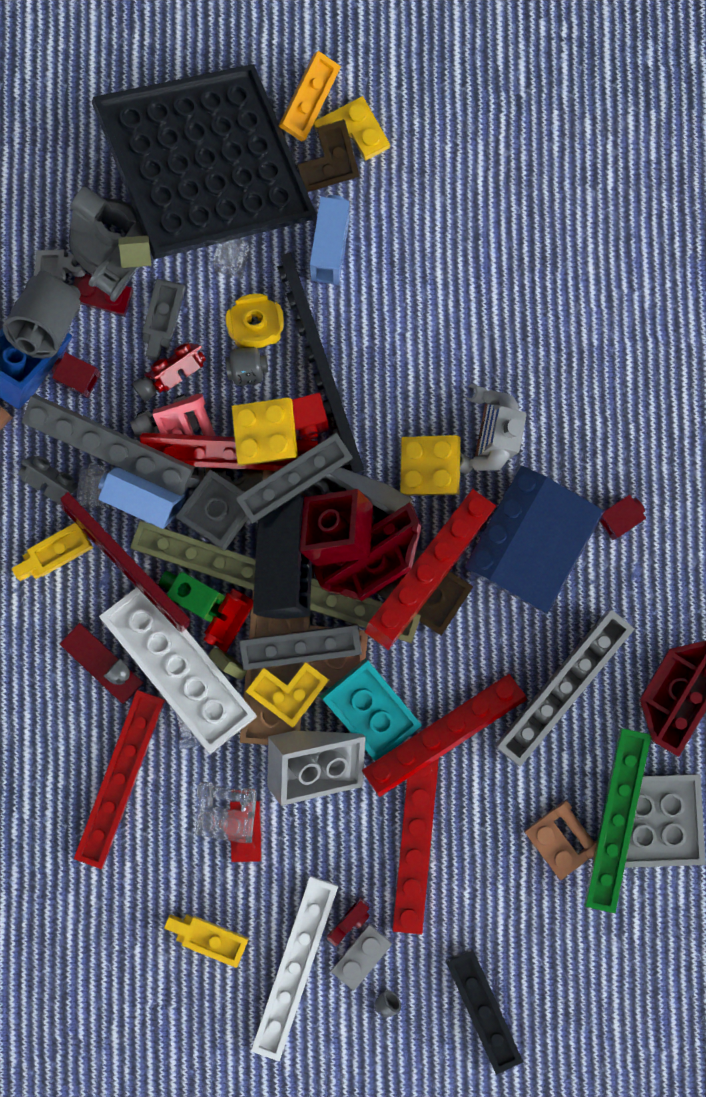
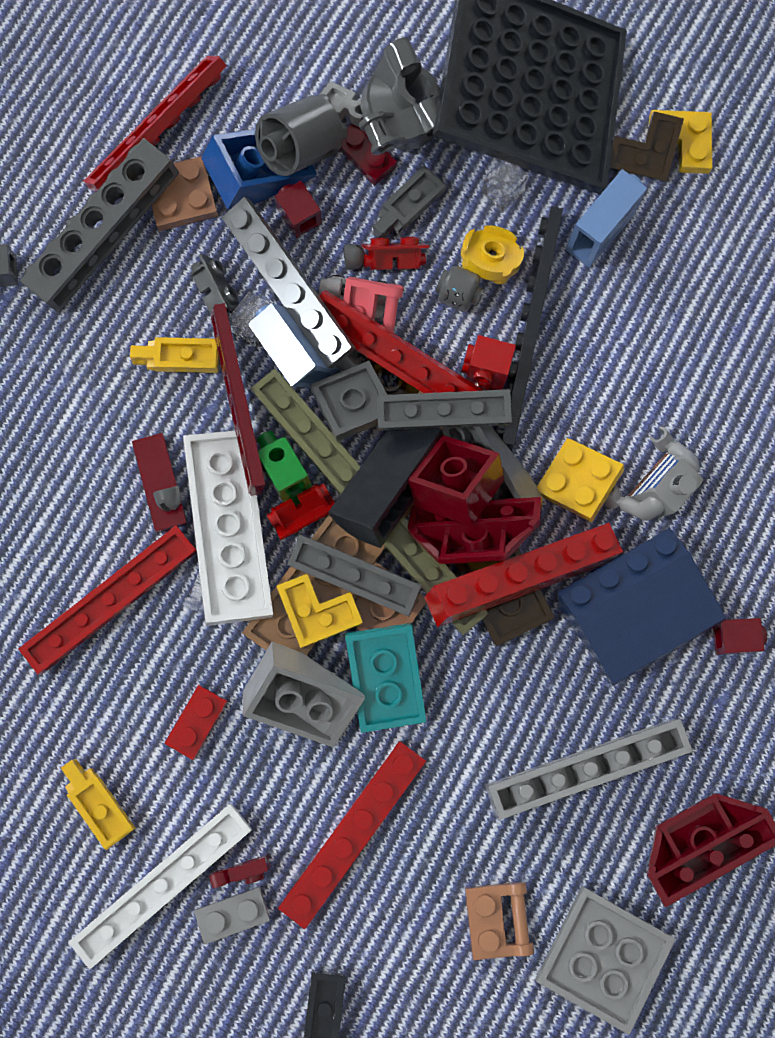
camera: 30 degrees right, 5 degrees down
olive tile [118,236,151,268] -> none
clear plate [195,781,257,843] -> none
olive tile [208,648,247,680] -> none
yellow plate [232,397,298,466] -> none
light orange plate [278,51,341,142] -> none
red plate [362,674,527,797] -> none
dark grey hinge [375,990,401,1018] -> none
green plate [584,728,651,913] -> none

